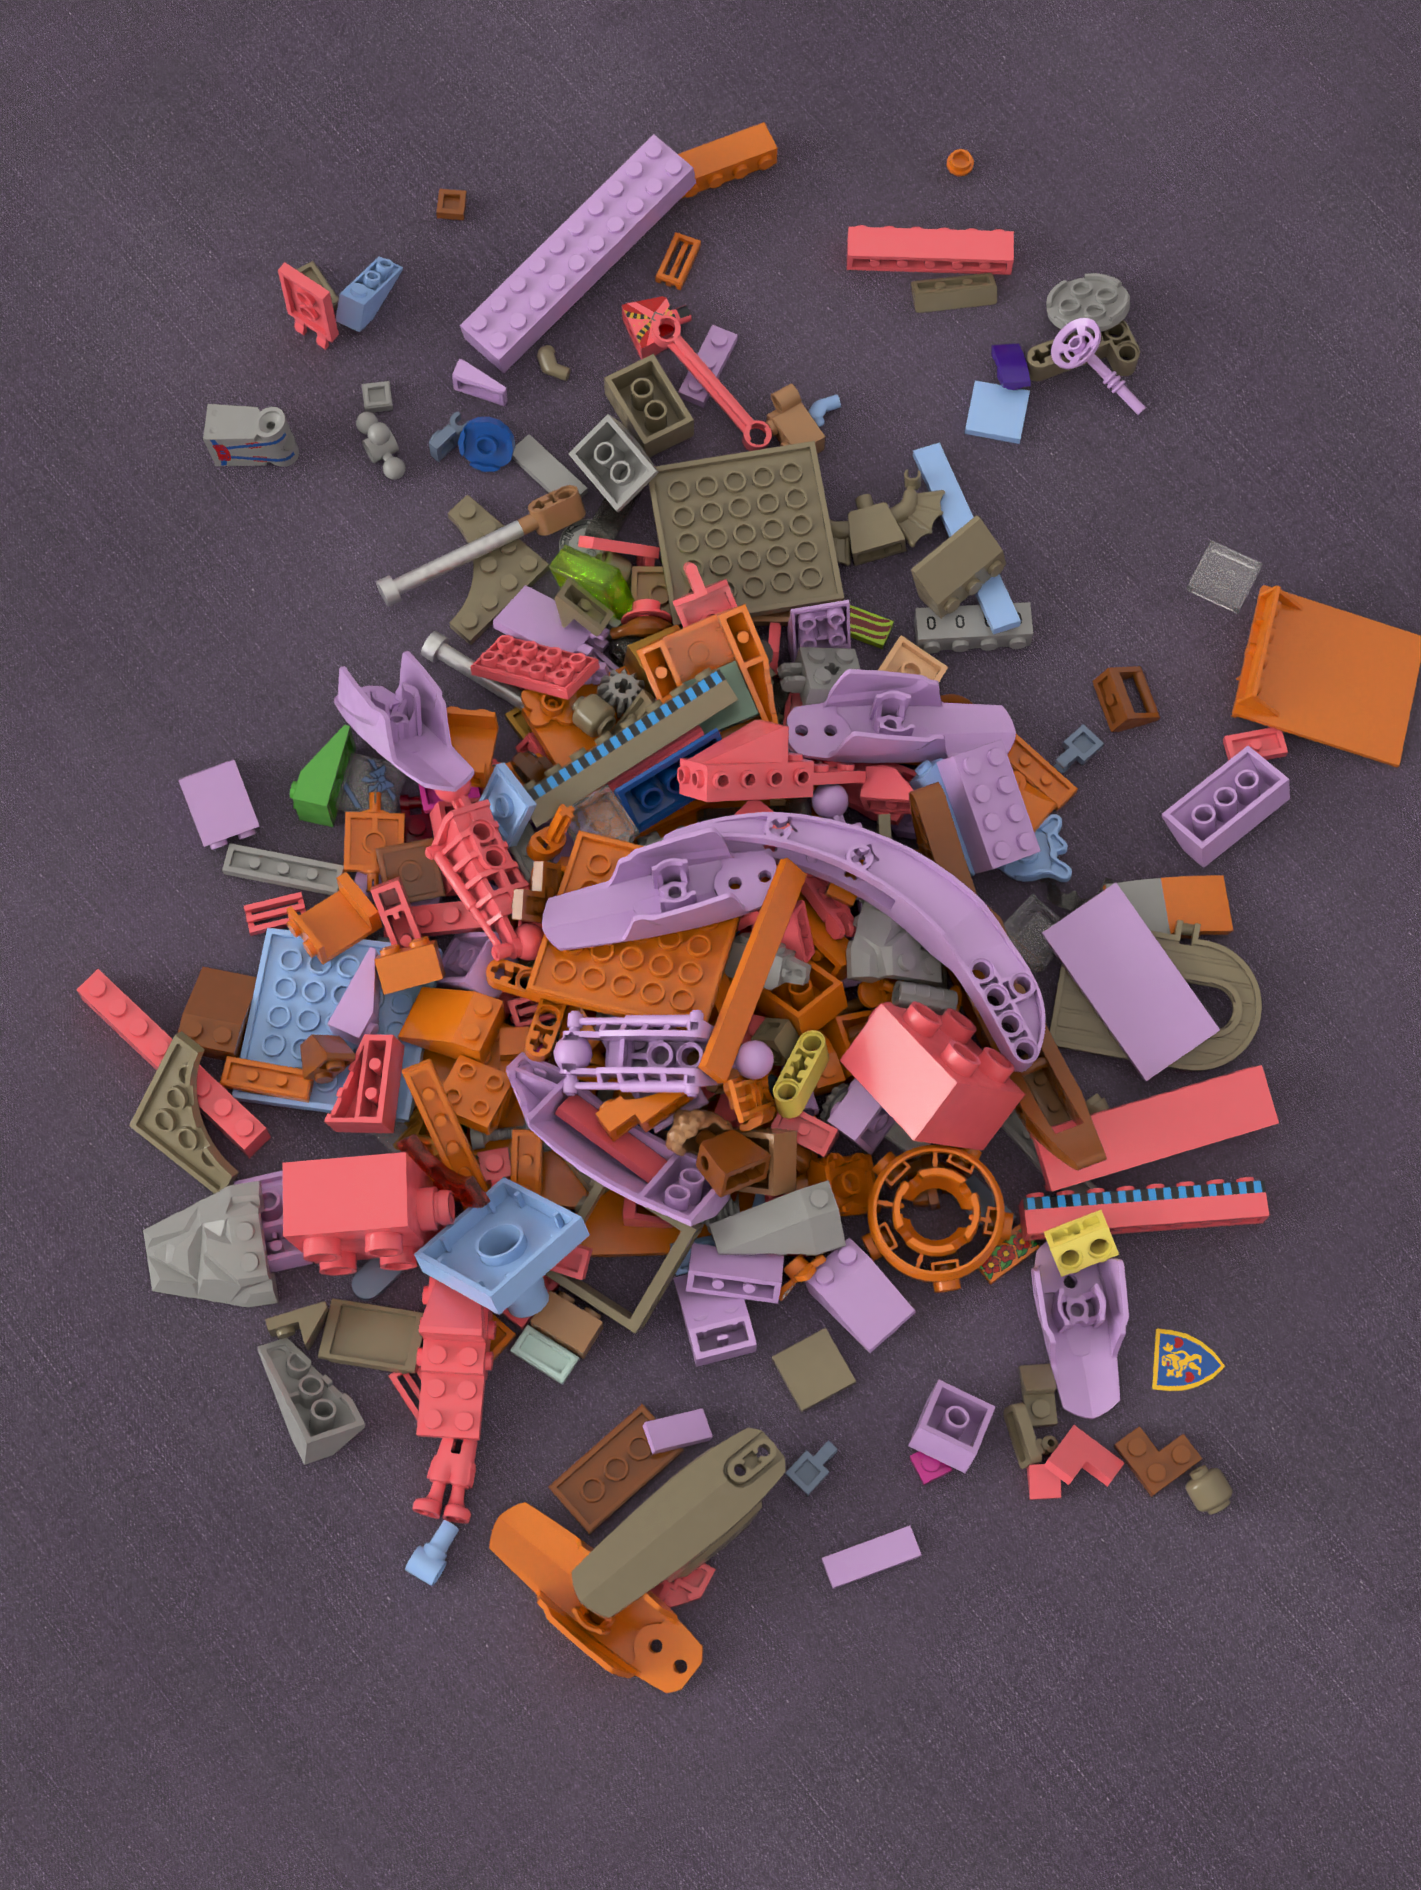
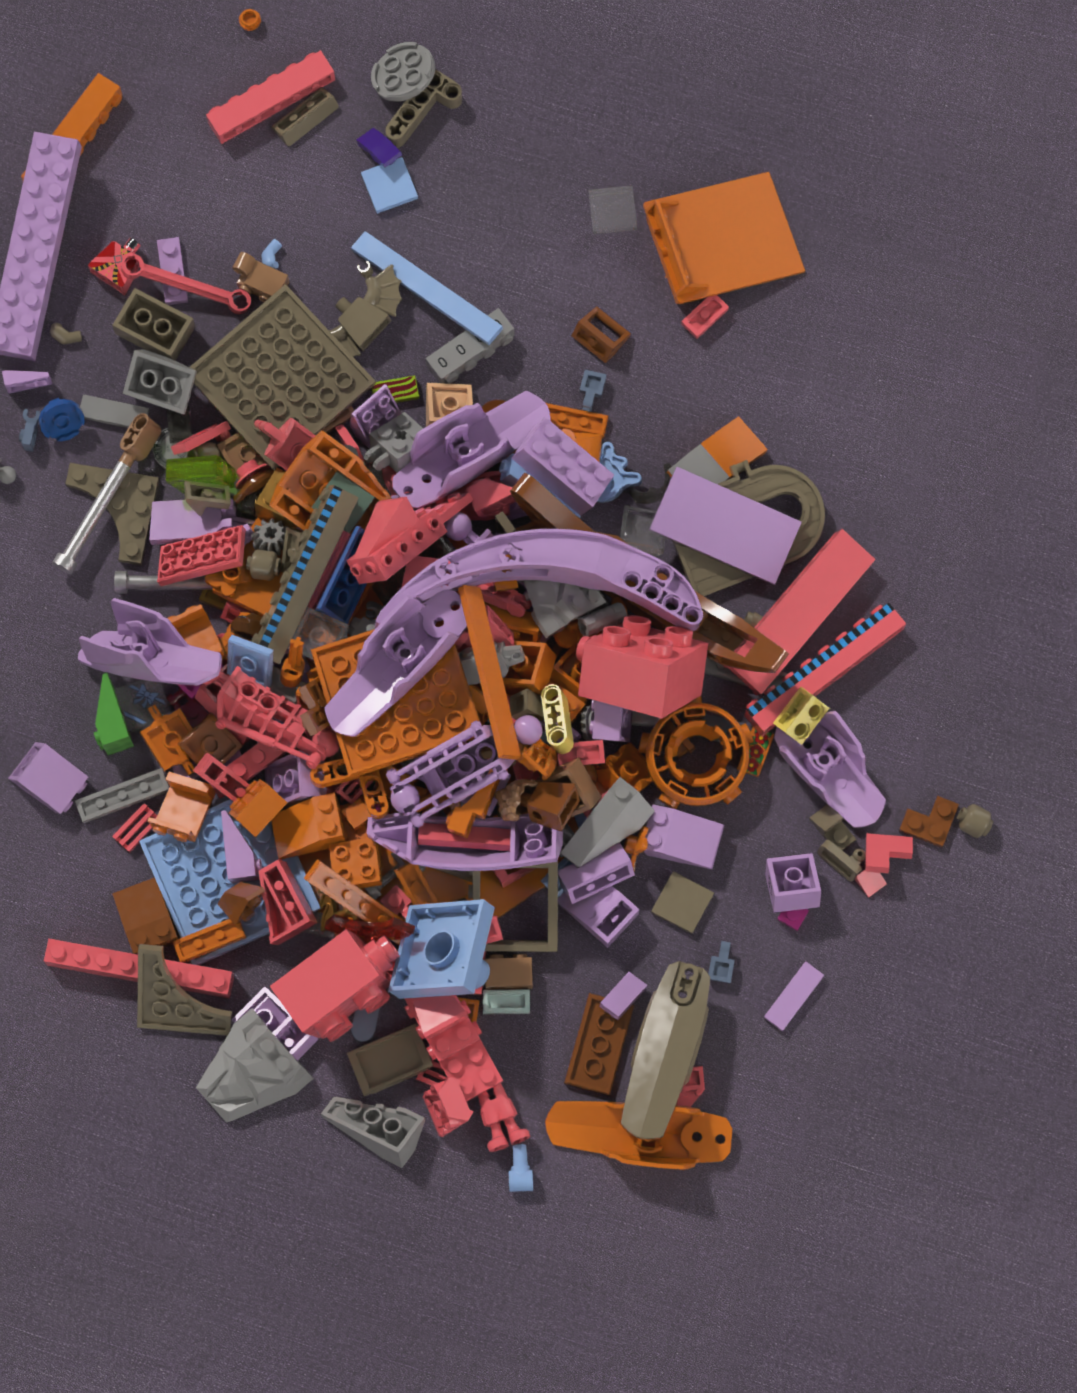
camera: 30 degrees left, 5 degrees up
dark tan slope [265,1301,329,1351] -> none
orange tile [655,232,701,291] -> none
dark tan slope [911,515,1006,619] -> none
lavender dish [1051,318,1146,415] -> none
sticker [1152,1328,1225,1391] -> none
lavender slope [1162,745,1290,868] -> none
none -> coral slope [423,1077,474,1137]

